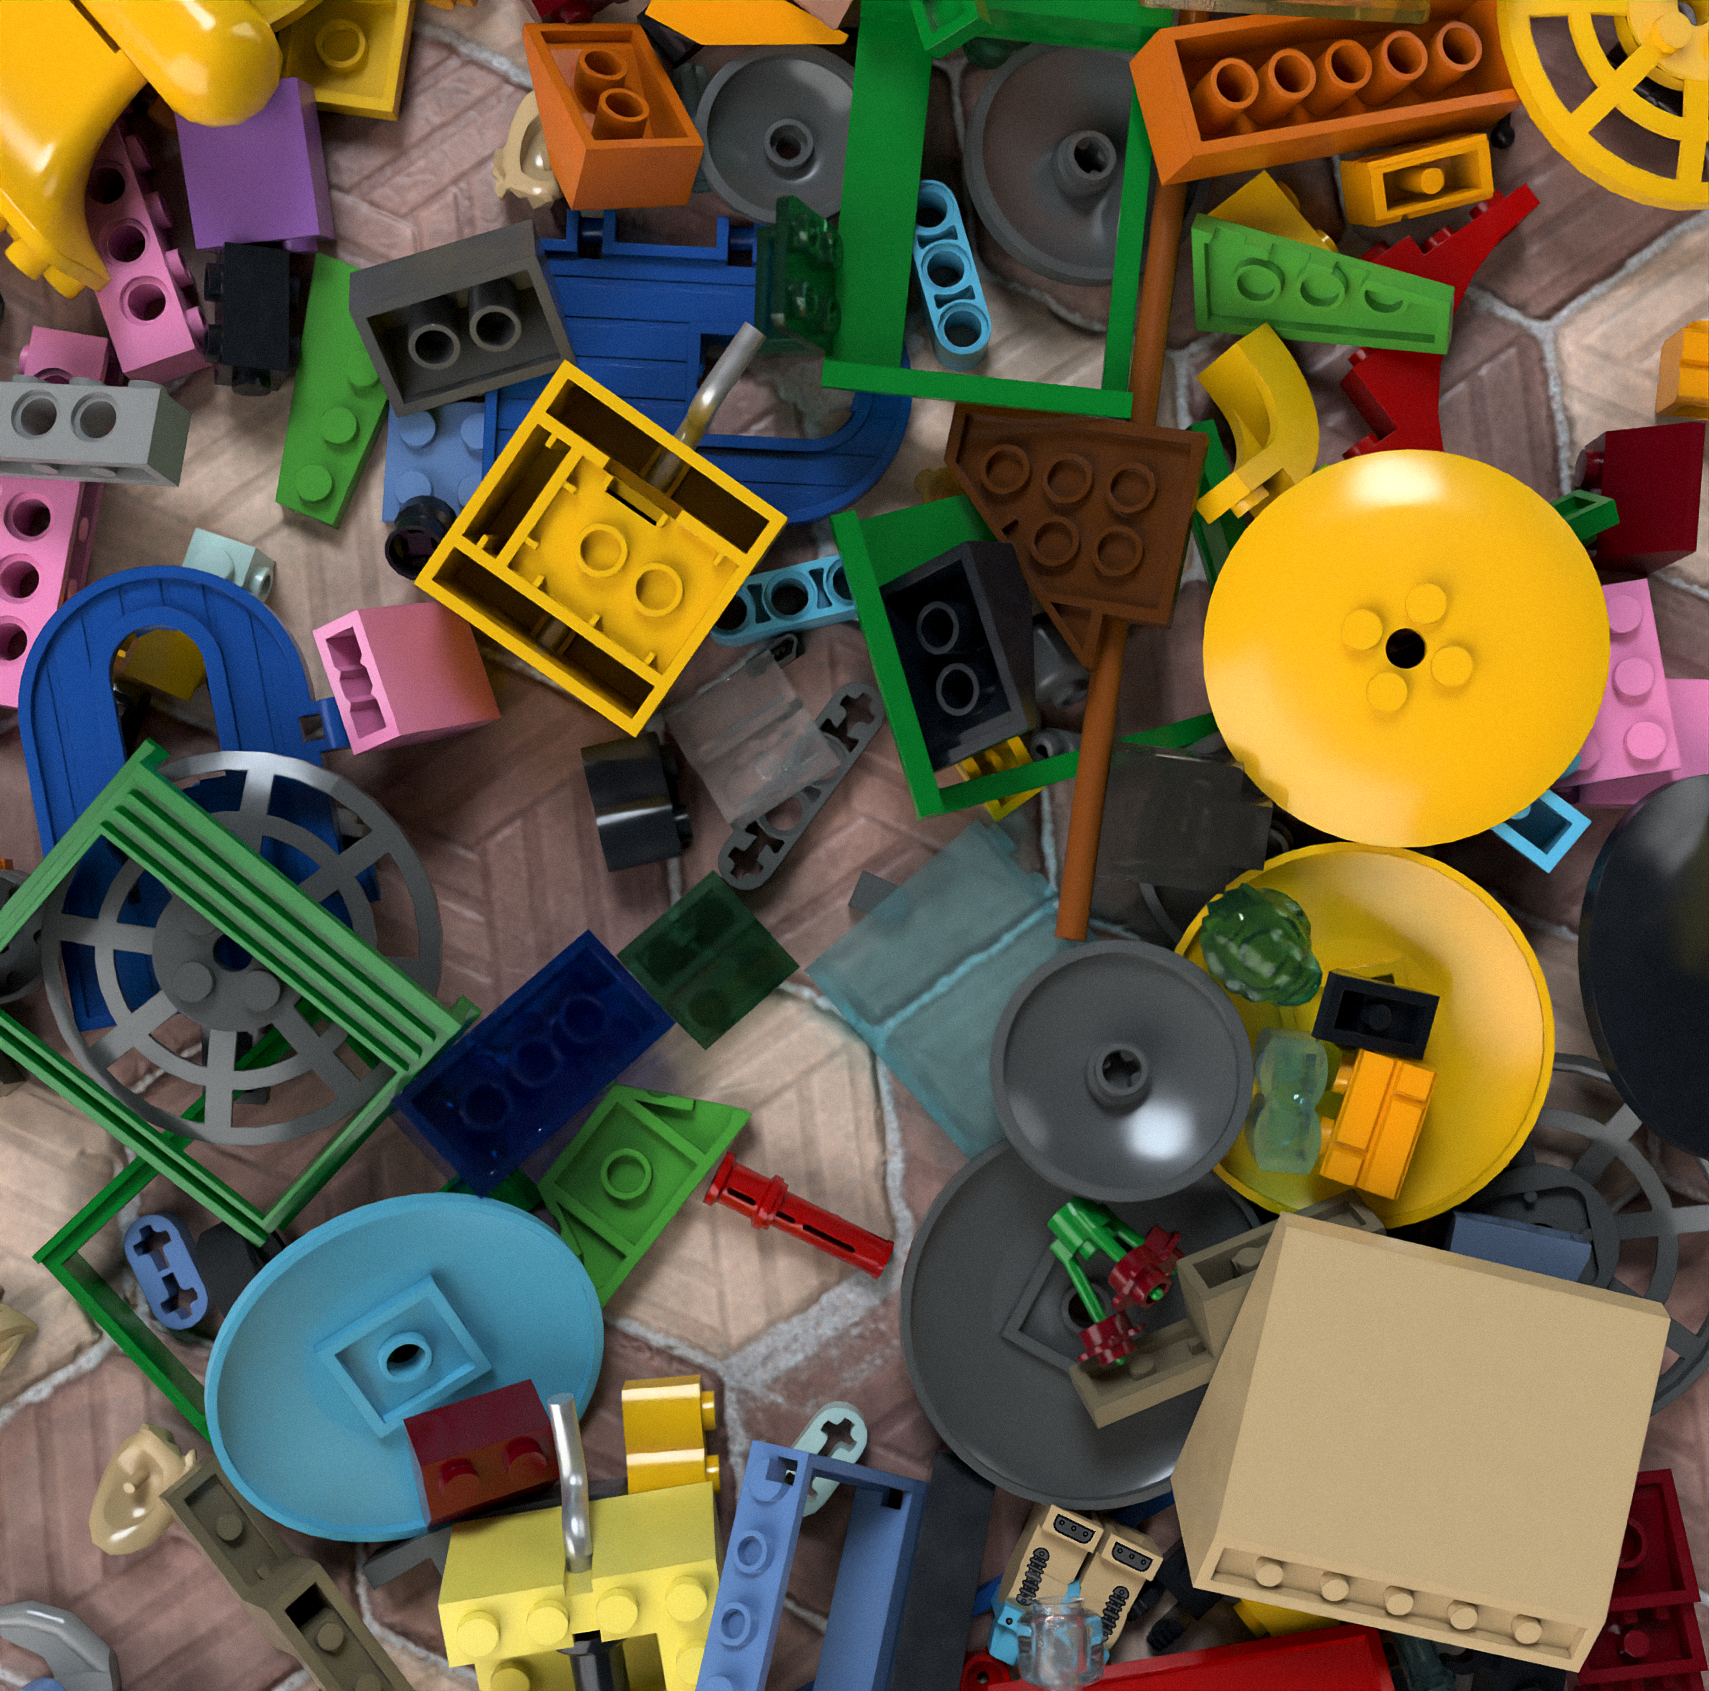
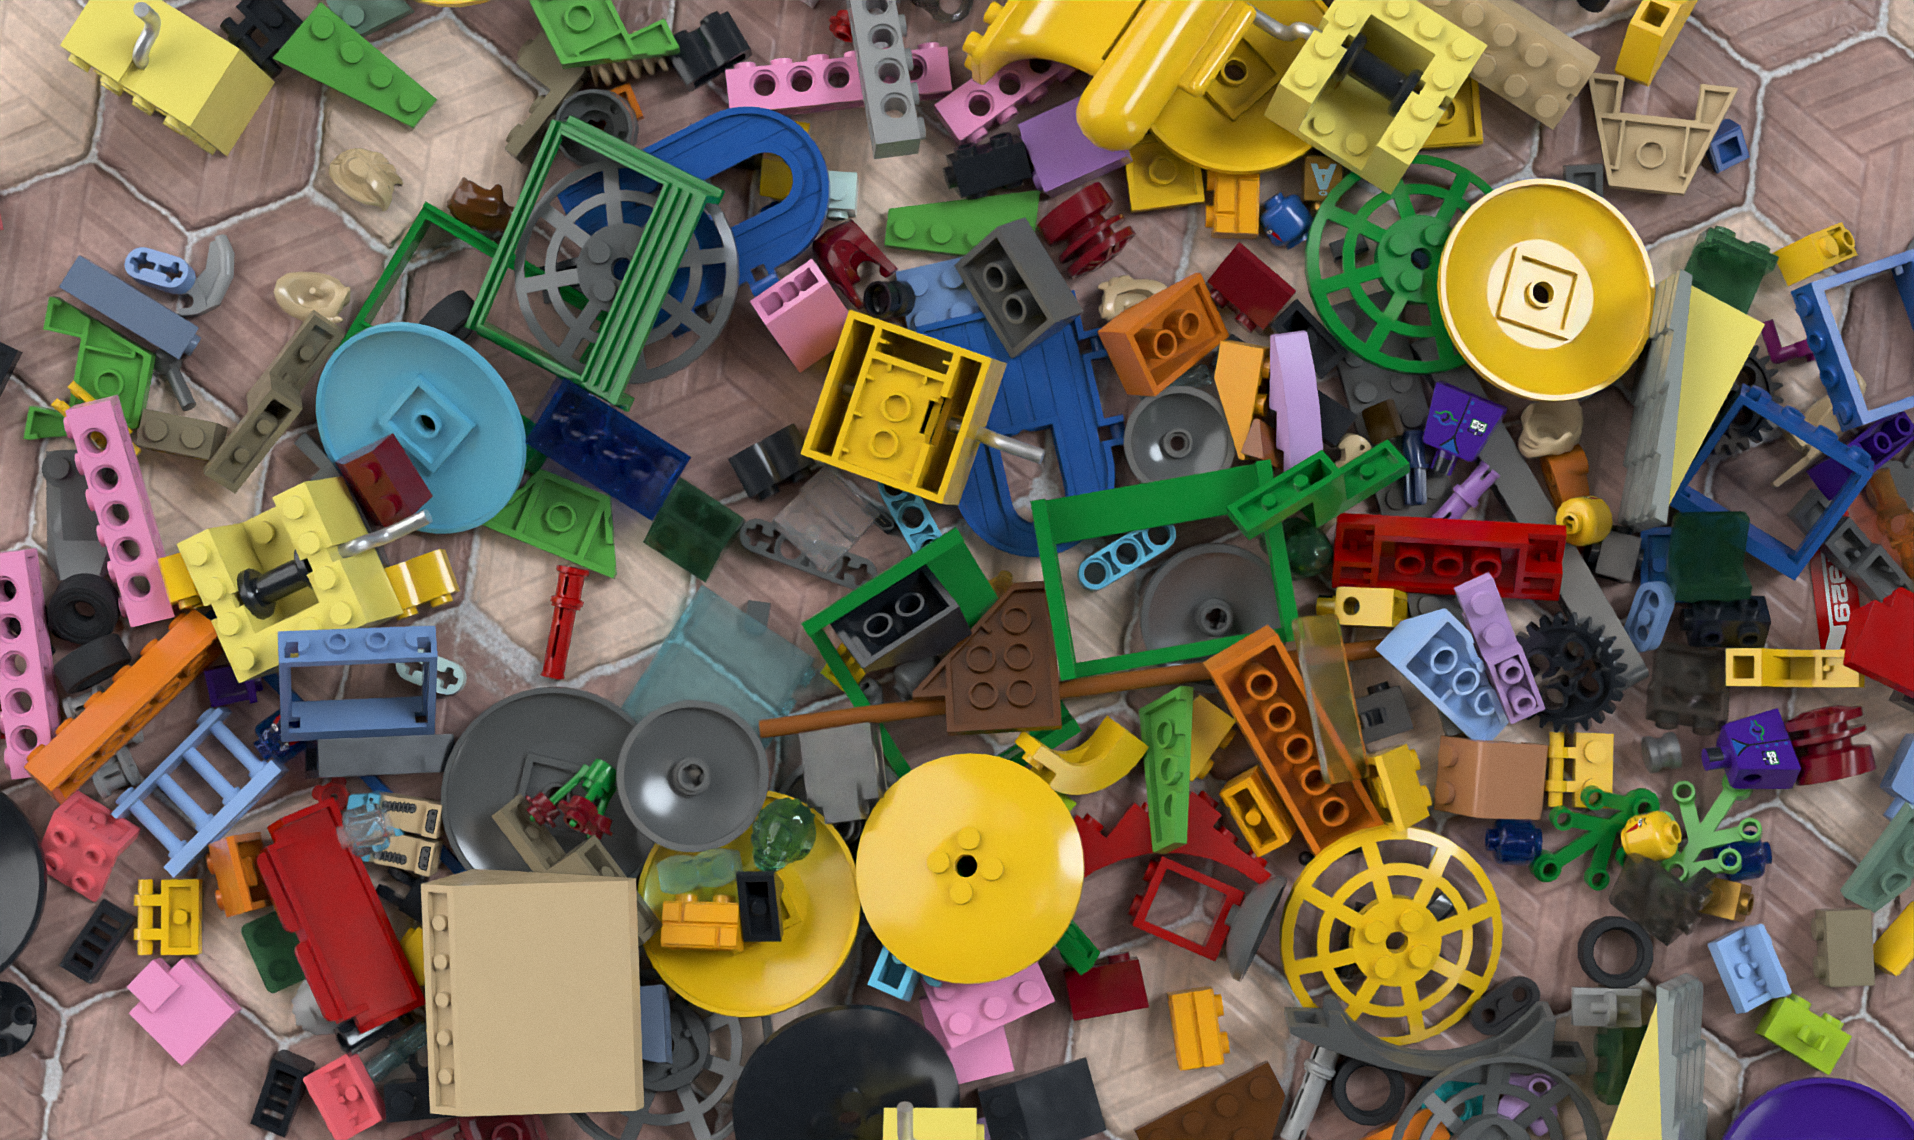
camera: 80 degrees right, 0 degrees up
medium blue beam [124,1211,215,1330] -> none
clear green bracket [754,195,844,359] -> none
none -> reddish brown hair [447,177,515,233]
none -> dark red helmet [812,219,898,310]
none -> dark red wheel [1036,182,1136,279]
none -> red window [1127,855,1245,962]
none -> dark grey dish [1224,875,1287,982]

